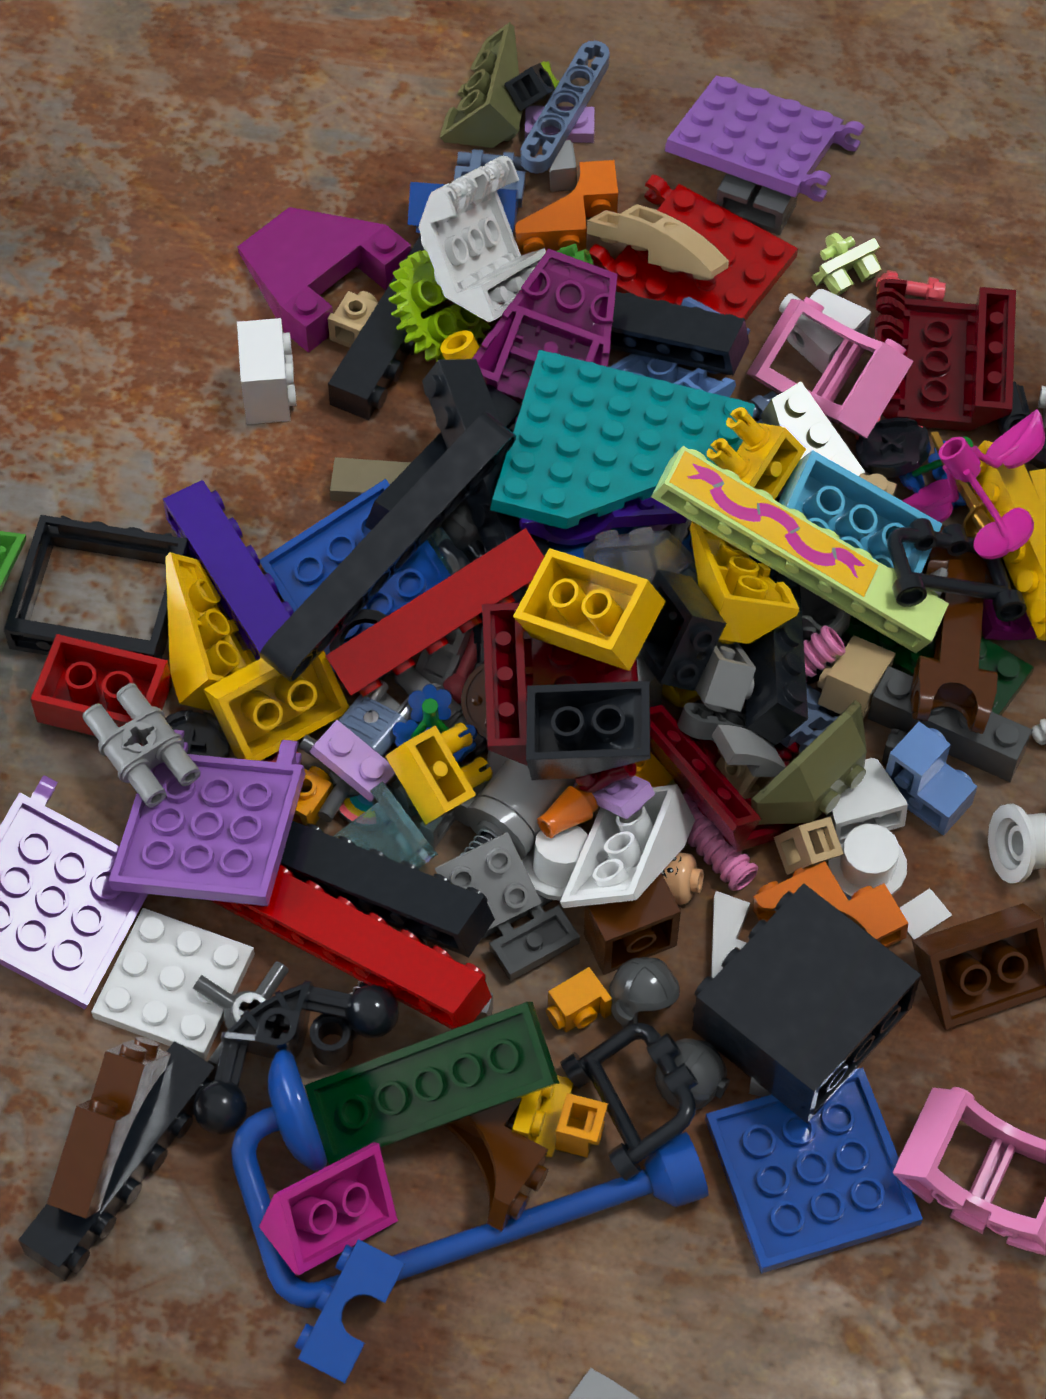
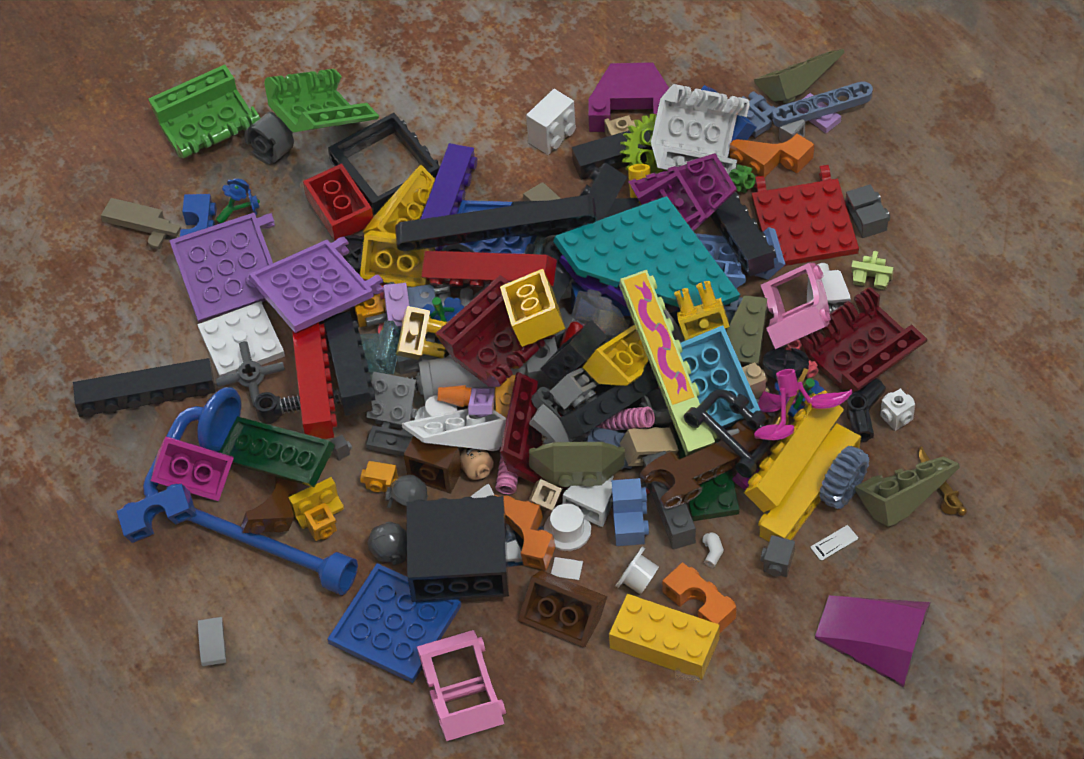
camera: 50 degrees right, 5 degrees down
reddish brown arch [46,1037,171,1219] -> none
light grey pin [83,683,200,808] -> none
black piece [193,980,399,1135] -> none
black leg [504,61,560,111] -> none
black slope [526,681,651,780] -> none
black bar [560,1023,698,1181] -> none
dark red arm [574,763,637,793] -> none
tan slope [587,204,729,280] -> none
medium lavender plate [665,75,865,202] -> none
coral bar [876,270,945,301] -> none

